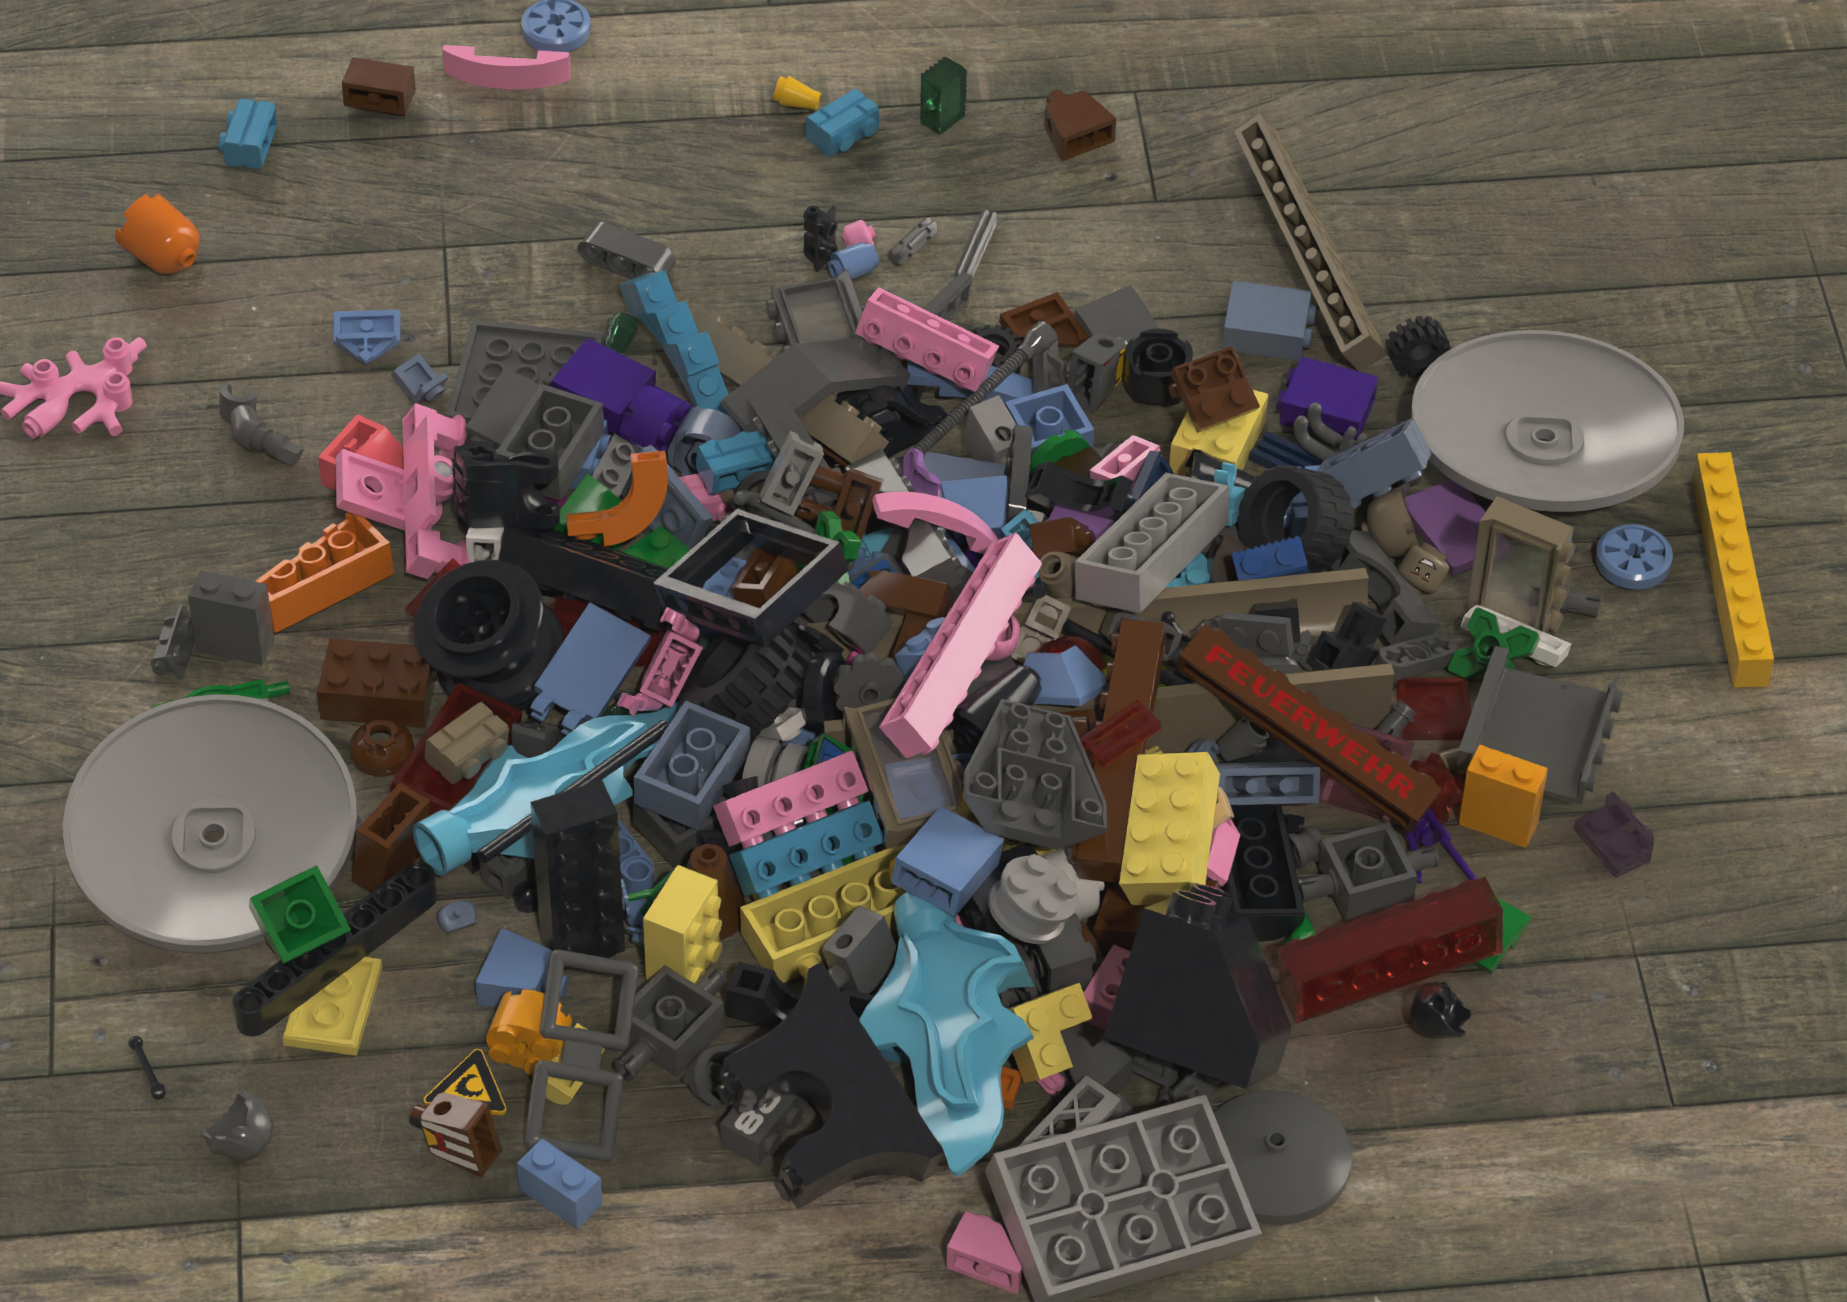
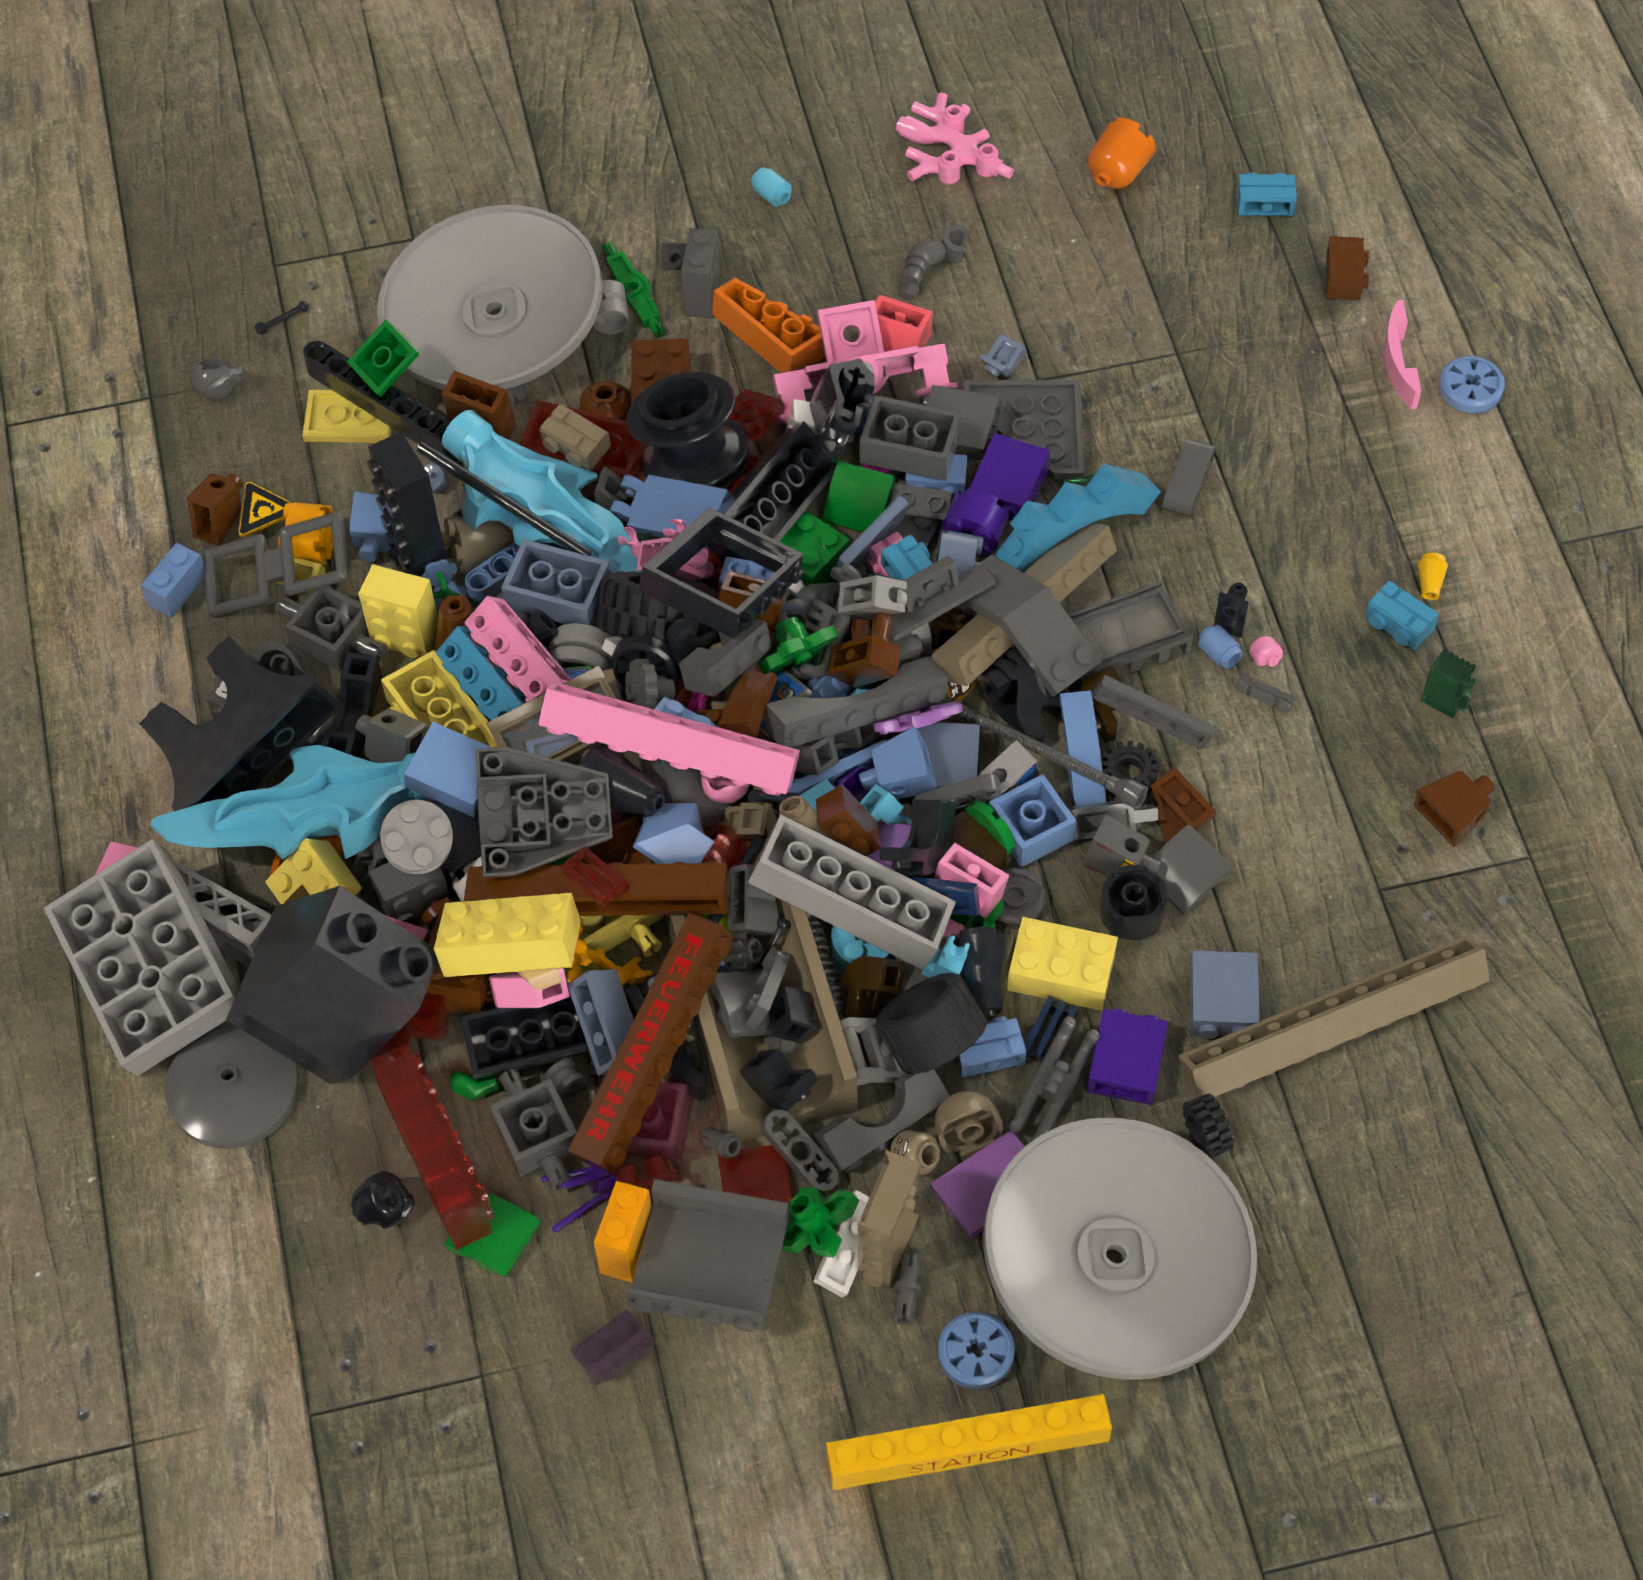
camera: 85 degrees right, 10 degrees up
medium blue slope [333,310,401,364] -> none
orange arch [566,451,668,546] -> none
bright pink brick [855,287,999,392] -> none
bright pink slope [872,492,998,555] -> none
axle [954,210,998,278] -> none
reddish brown plate [1168,345,1260,433] -> none
blue brick [1232,535,1309,581] -> none
sand blue brick [1317,418,1432,509] -> none
none -> medium azure brick [751,167,791,207]

